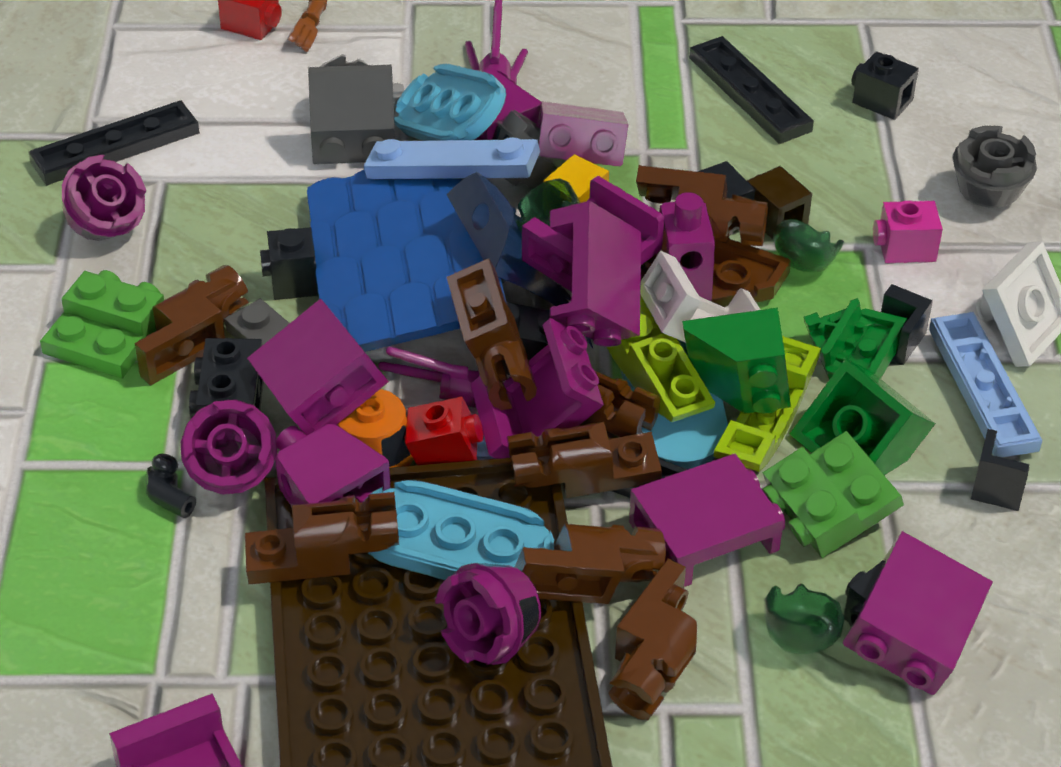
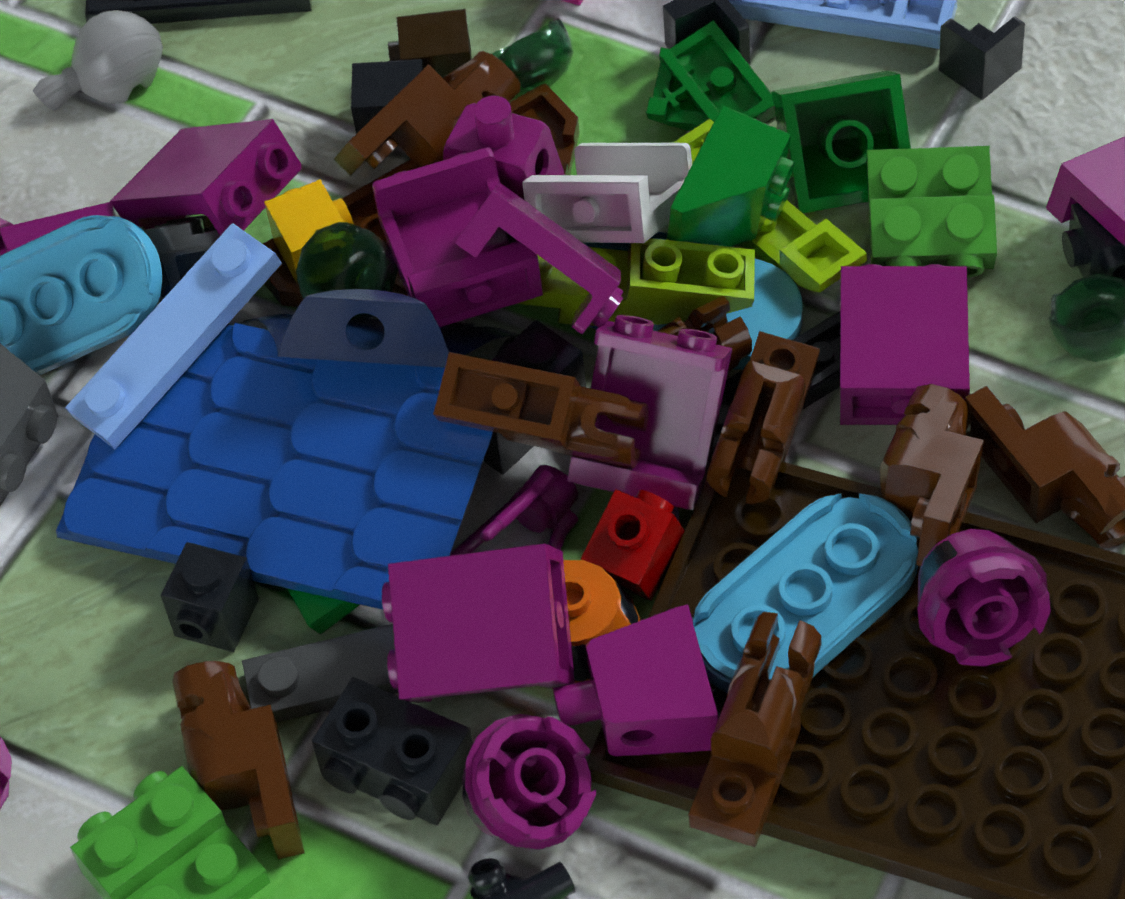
camera: 55 degrees left, 10 degrees up
none -> light grey hair [32,10,163,111]

